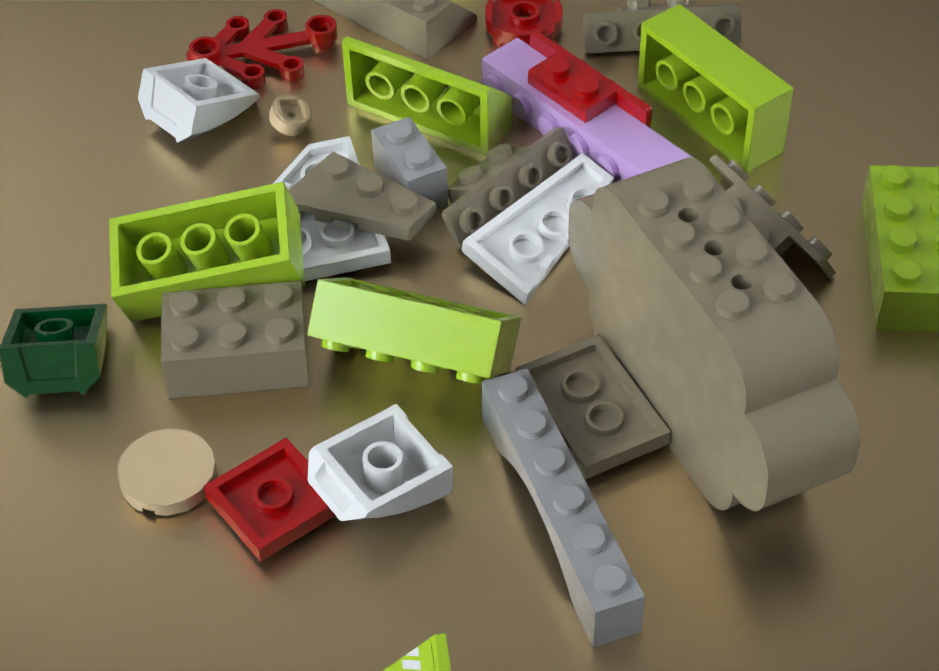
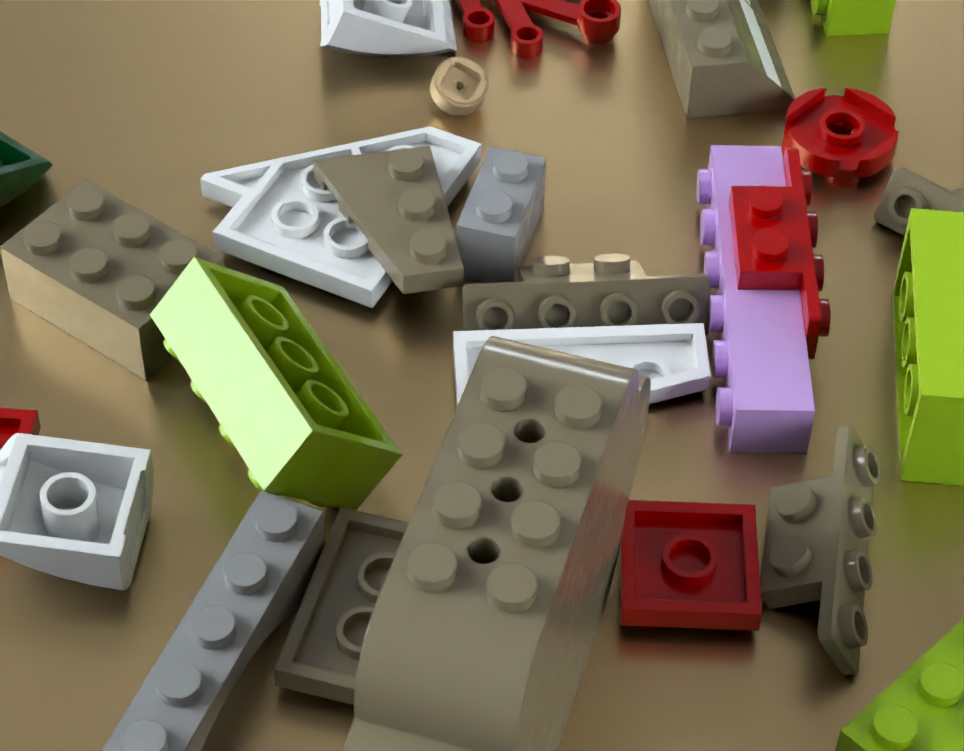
camera: 40 degrees right, 0 degrees up
lime brick [109,182,305,322] -> none
lime slope [342,36,512,156] -> none

